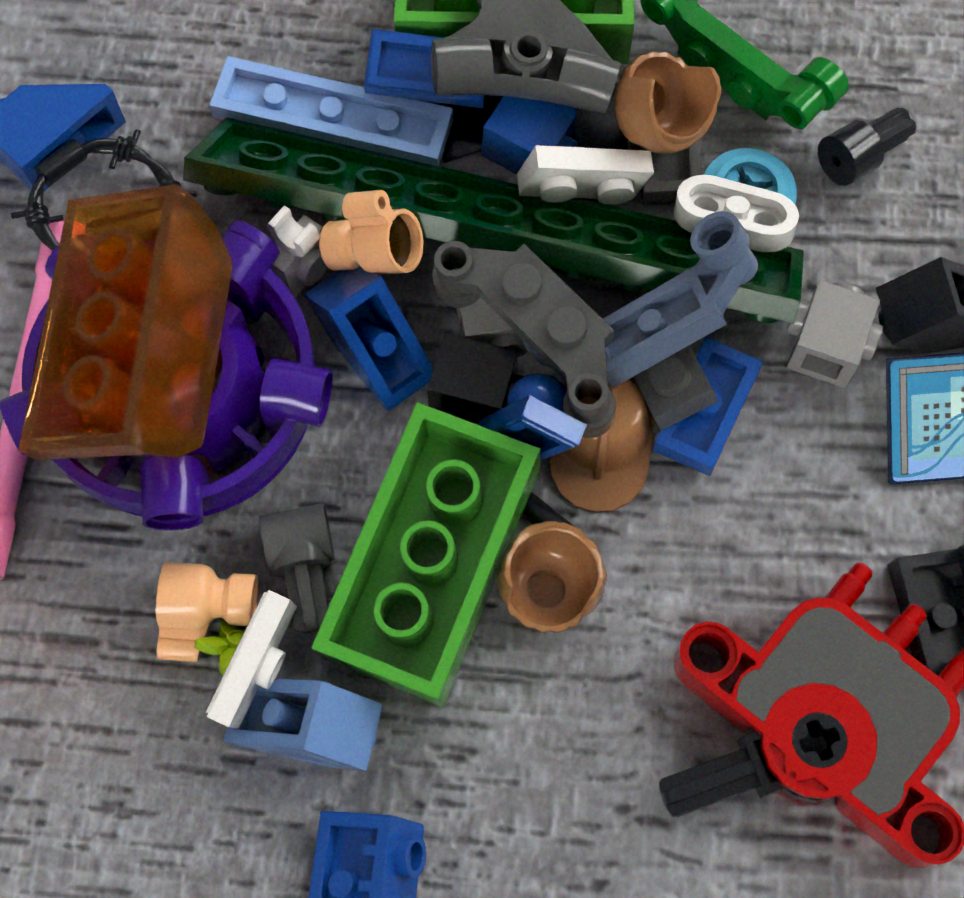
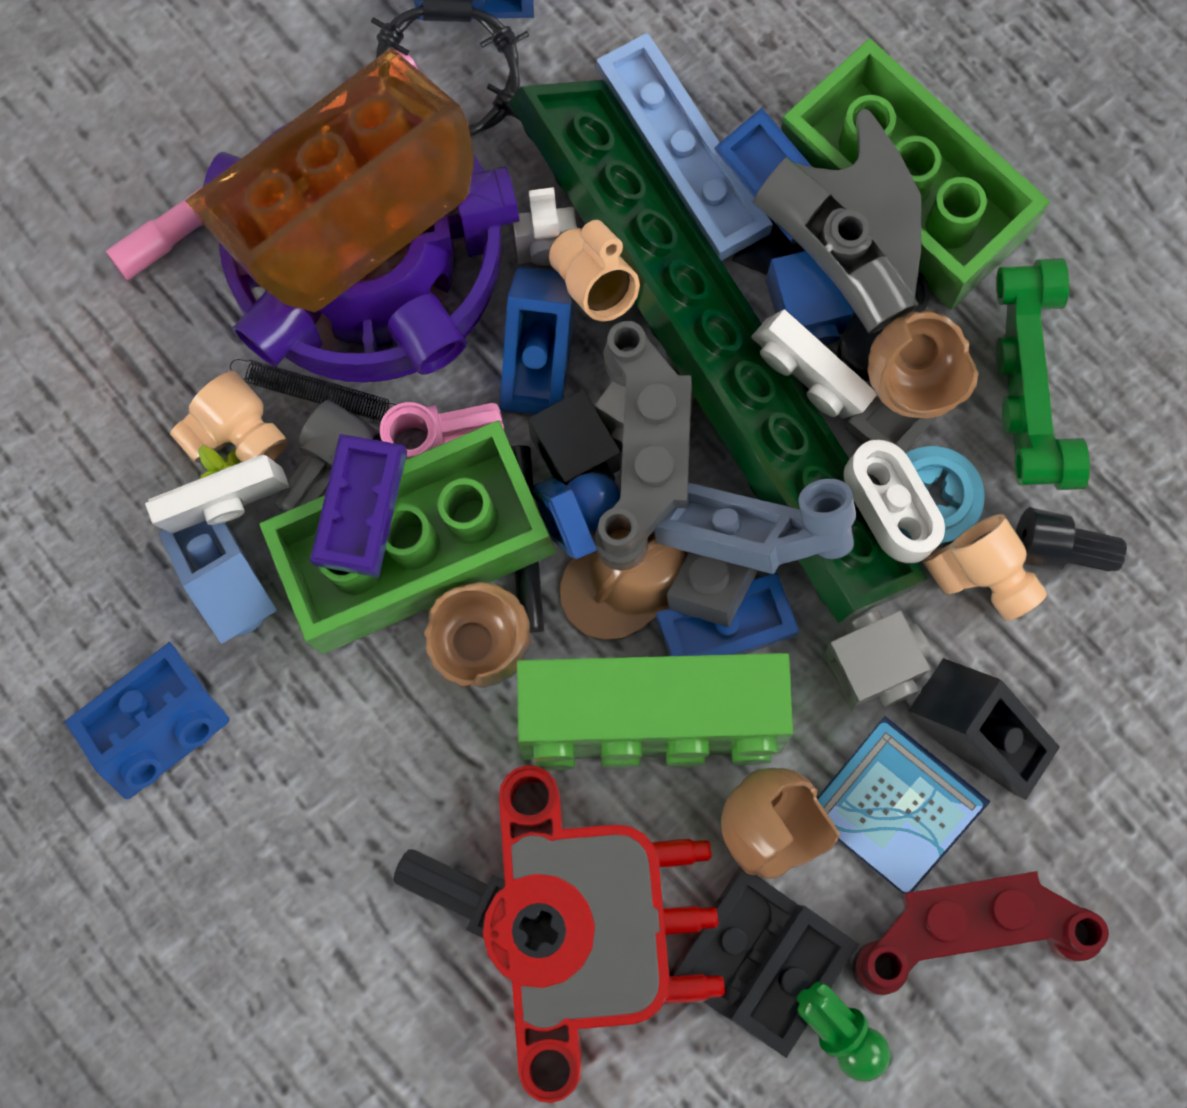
camera: 45 degrees right, 5 degrees up
none -> black piece [230,359,396,421]
none -> dark purple plate [310,434,407,578]
none -> bright pink axle [380,402,504,460]
none -> bright green brick [517,653,793,770]
none -> medium nougat hair [721,768,840,879]
none -> light nougat piece [923,514,1047,621]

